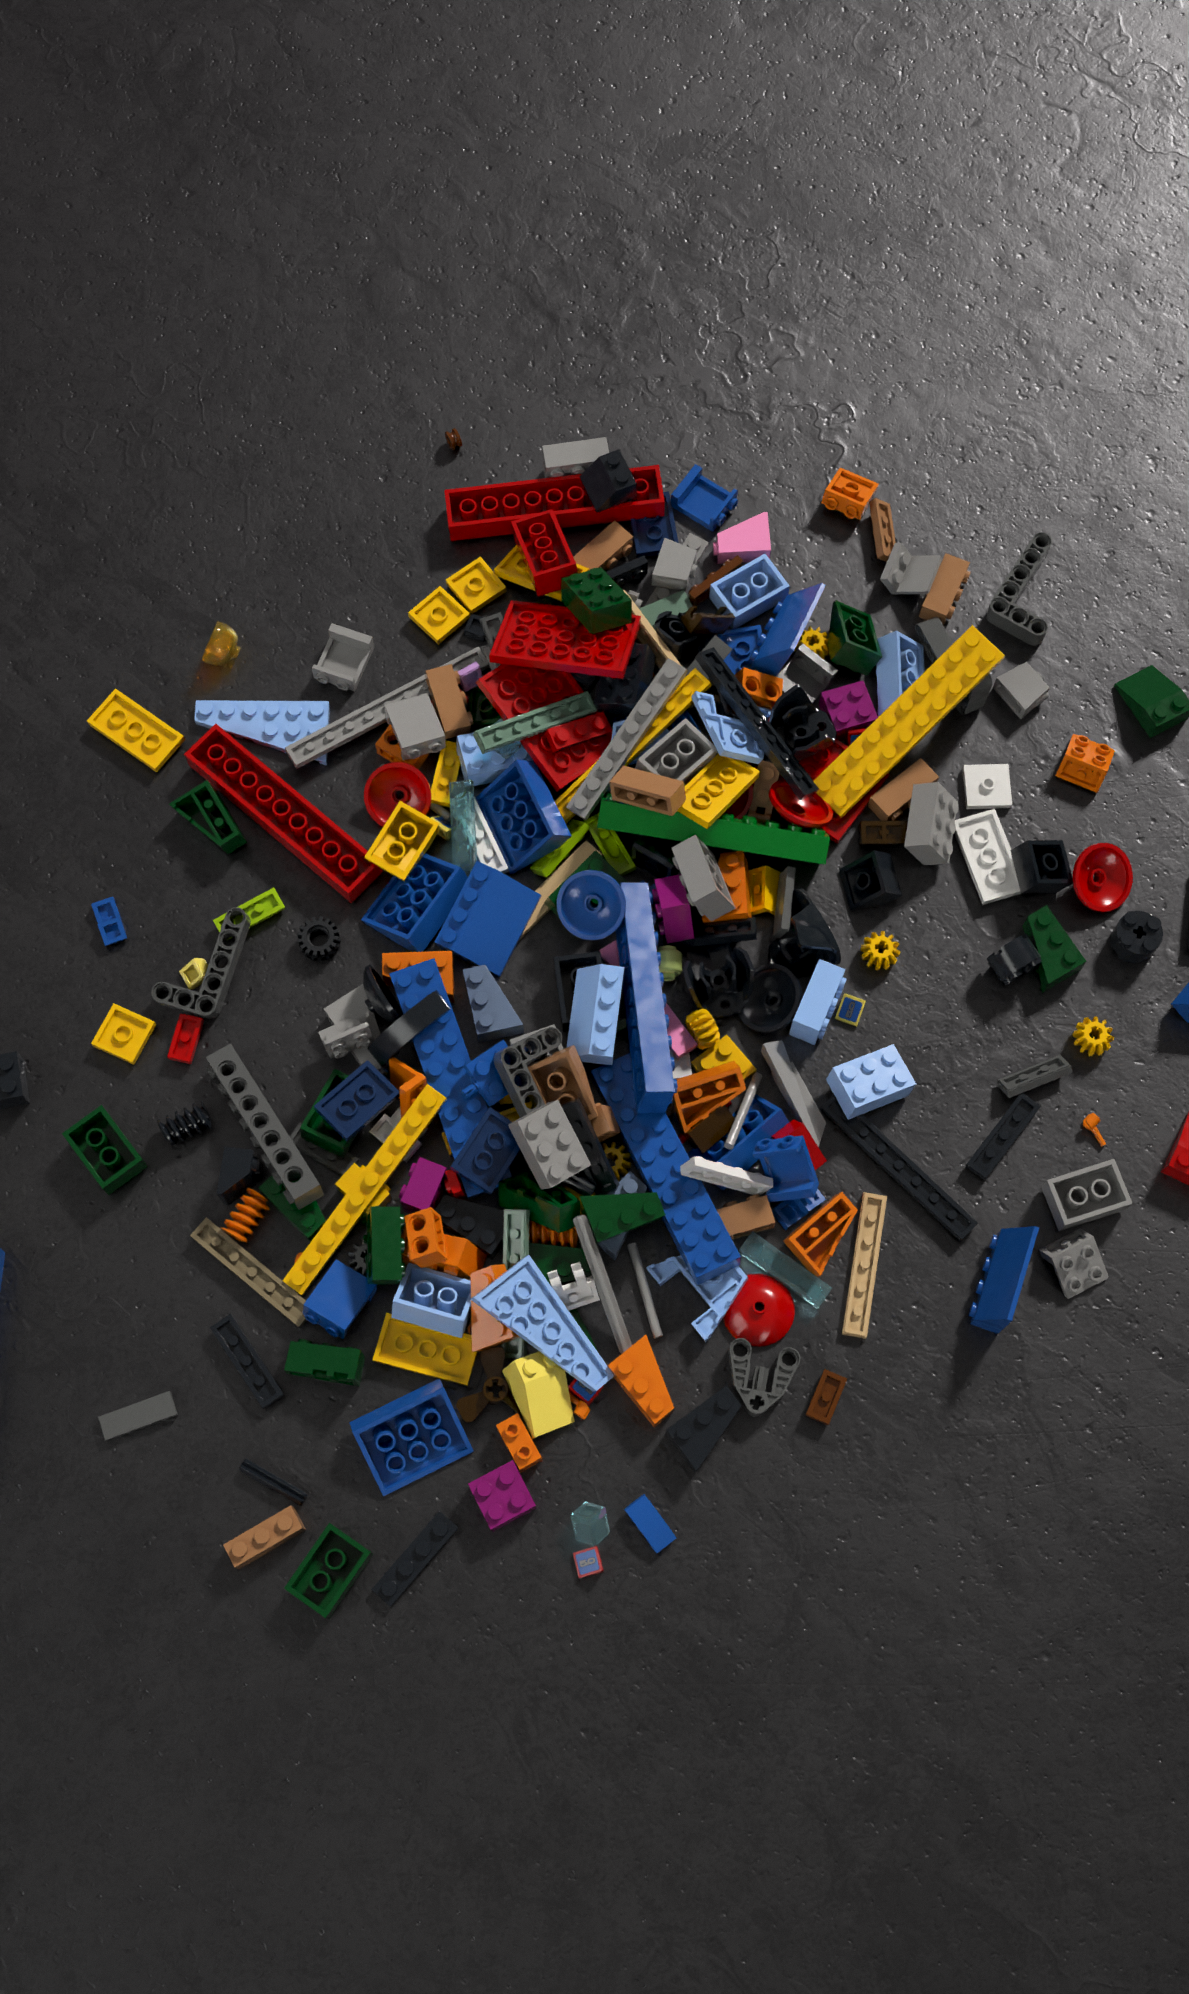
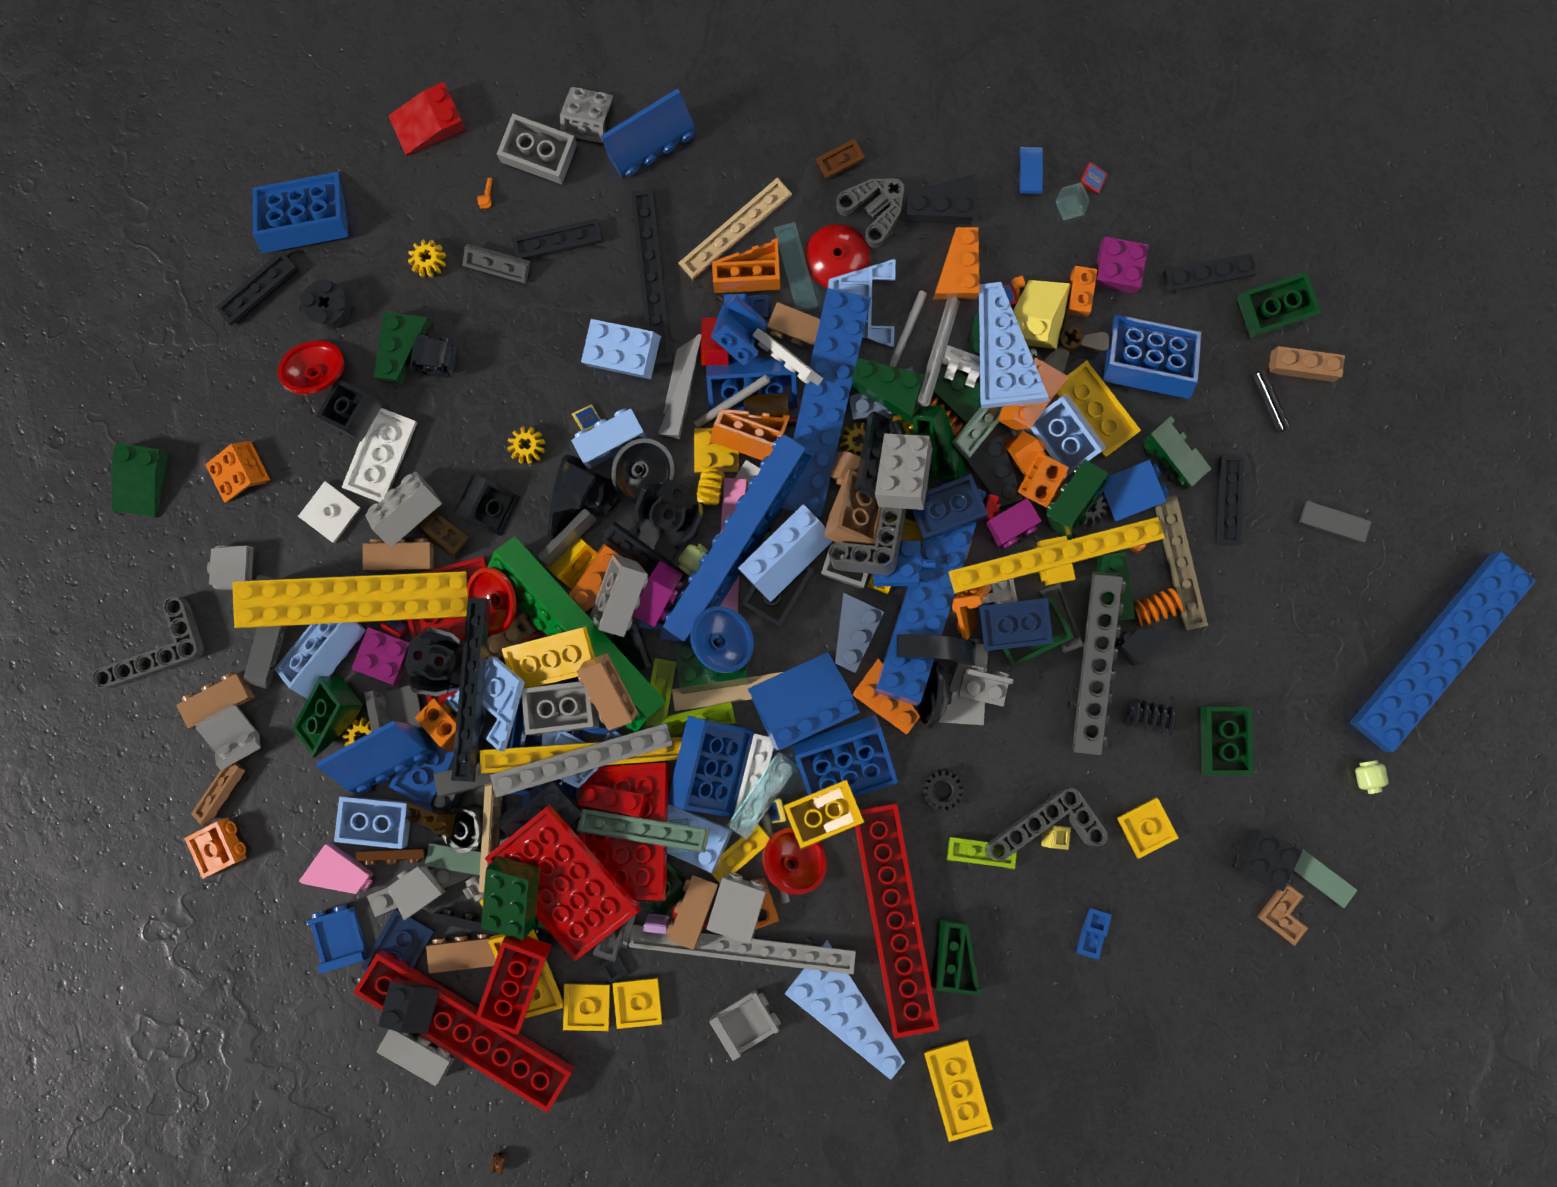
camera: 135 degrees left, 15 degrees up
red plate [167,1013,204,1064] -> none
clear yellow cylinder [201,621,241,666] -> none

